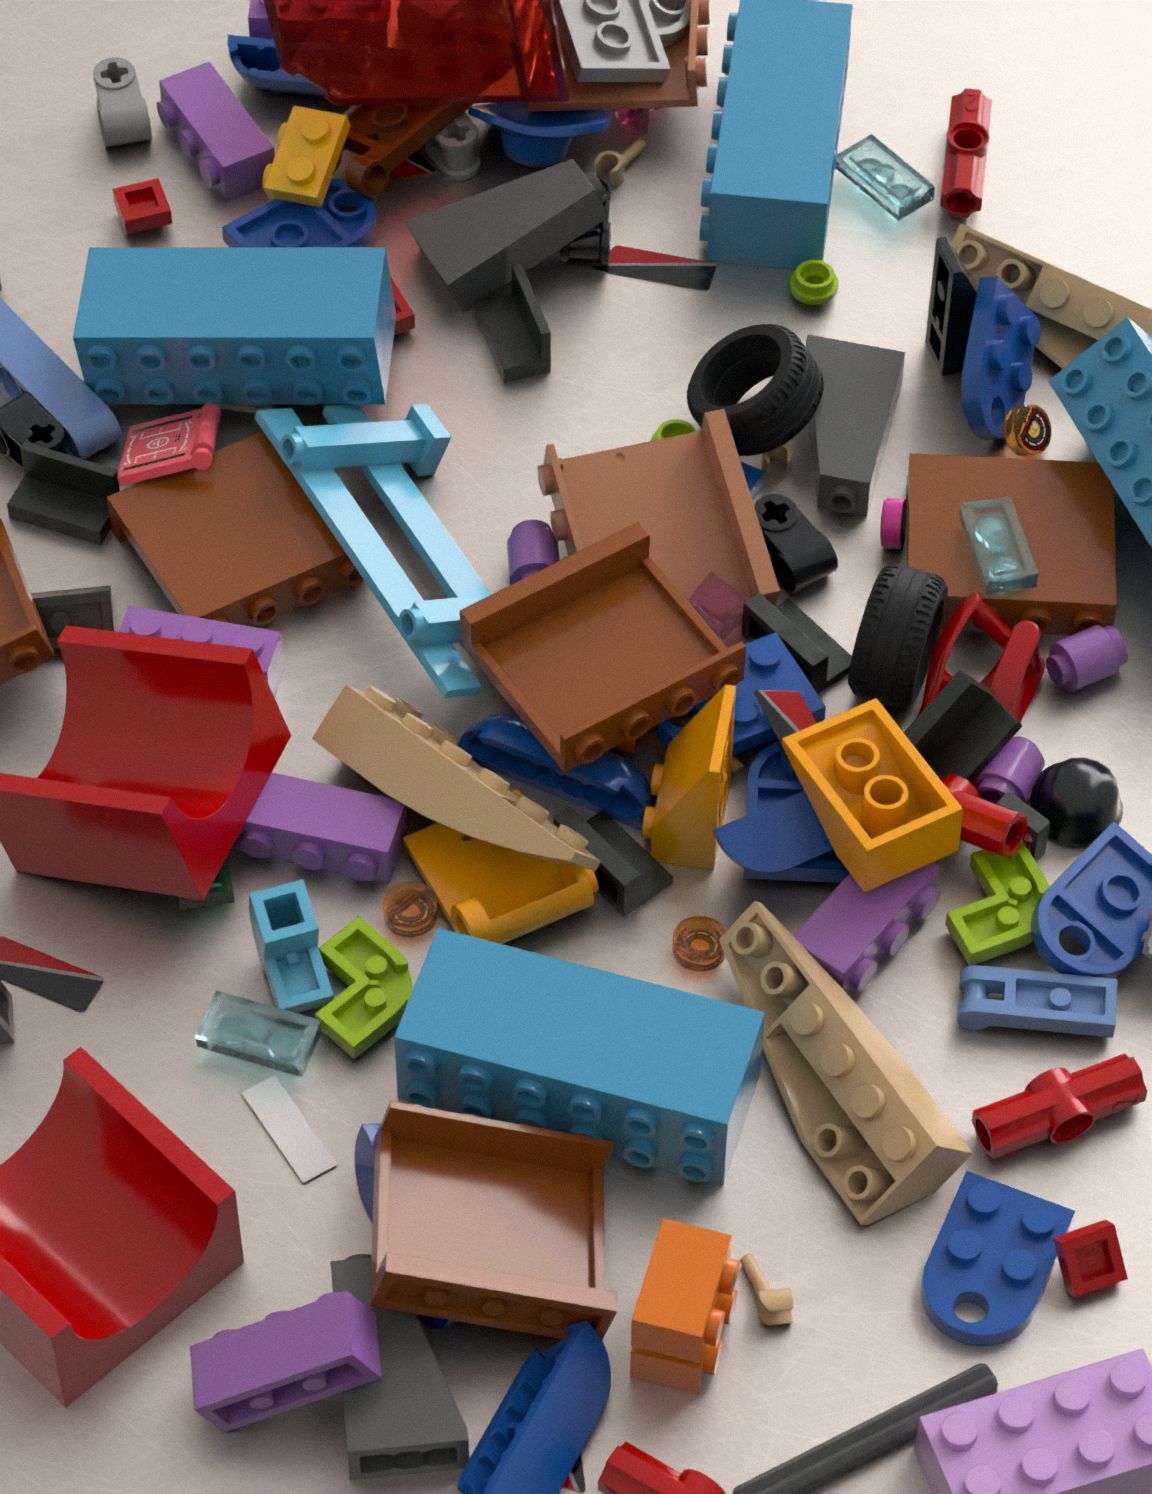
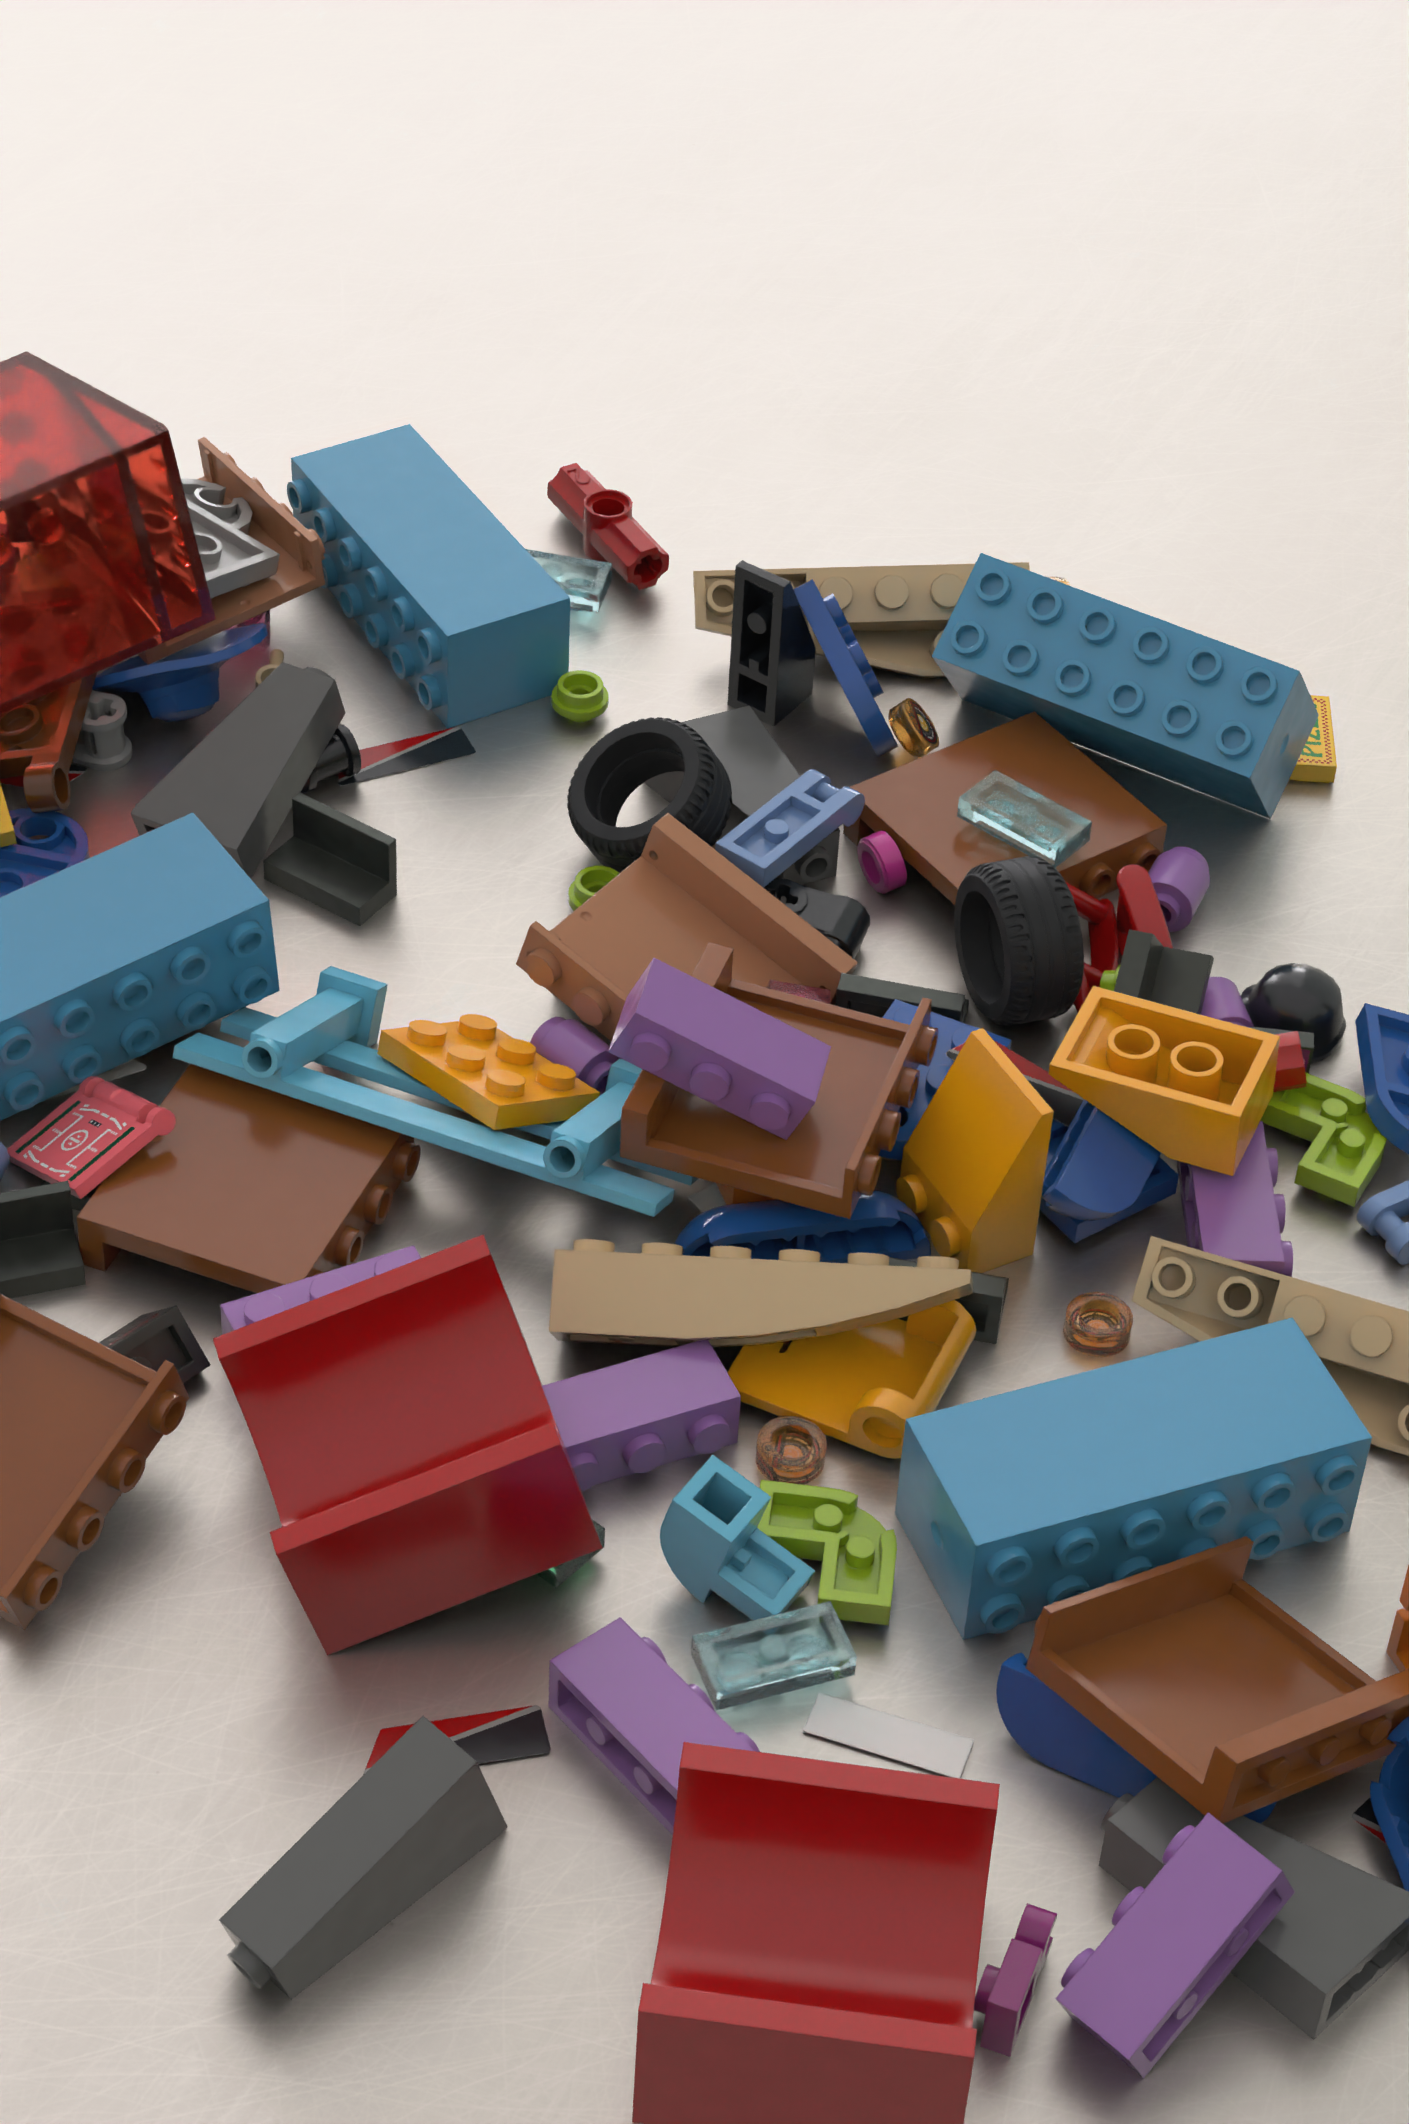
camera: 40 degrees left, 10 degrees down
none -> light orange plate [377,1014,600,1130]
none -> medium lavender brick [548,1617,760,1835]
none -> medium lavender brick [608,958,831,1140]
none -> medium blue plate [715,769,865,888]
none -> magenta plate [974,1903,1057,2057]

